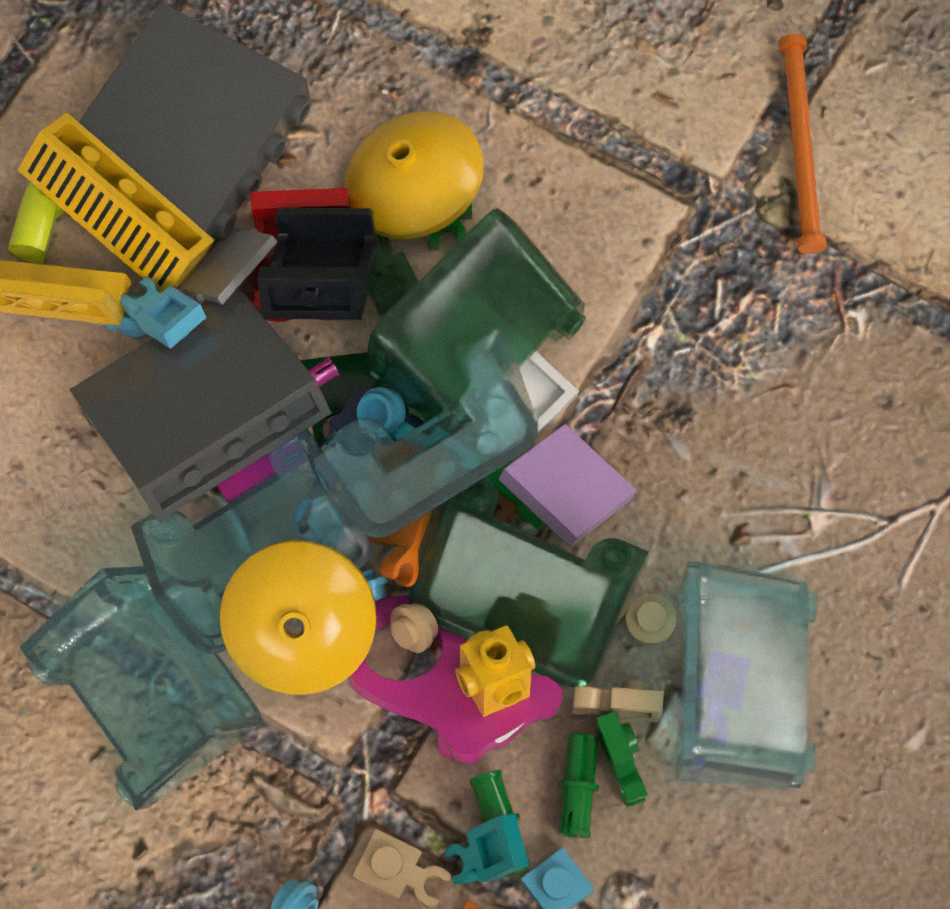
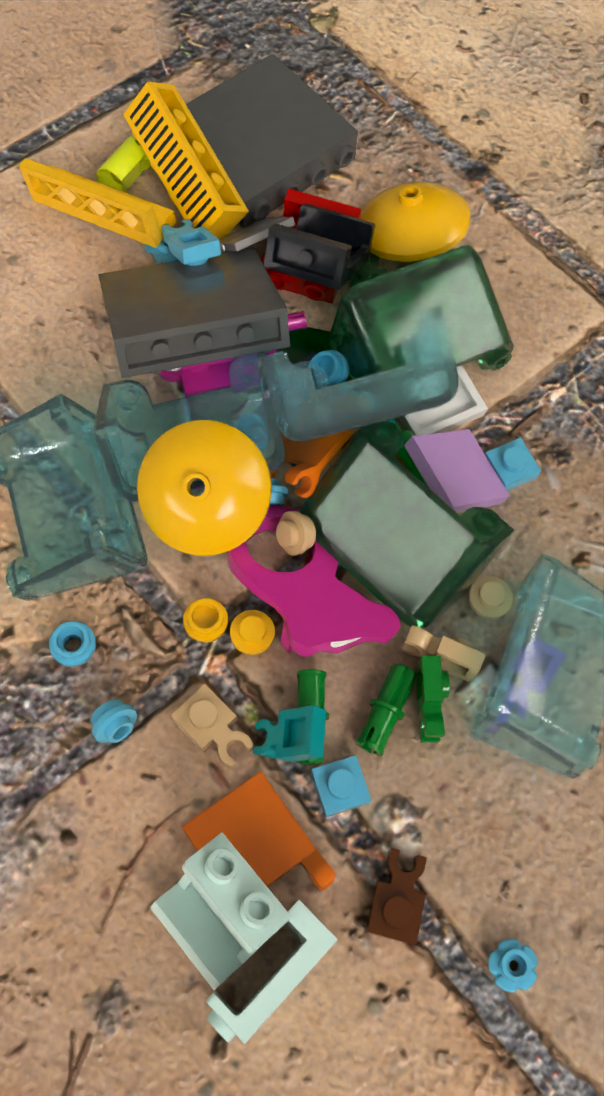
camera: 10 degrees right, 5 degrees down
yellow brick [455,625,535,717] -> none
none -> medium azure plate [49,621,96,667]
none -> yellow plate [183,598,228,643]
none -> yellow plate [230,610,275,655]
none -> medium azure plate [485,437,541,491]

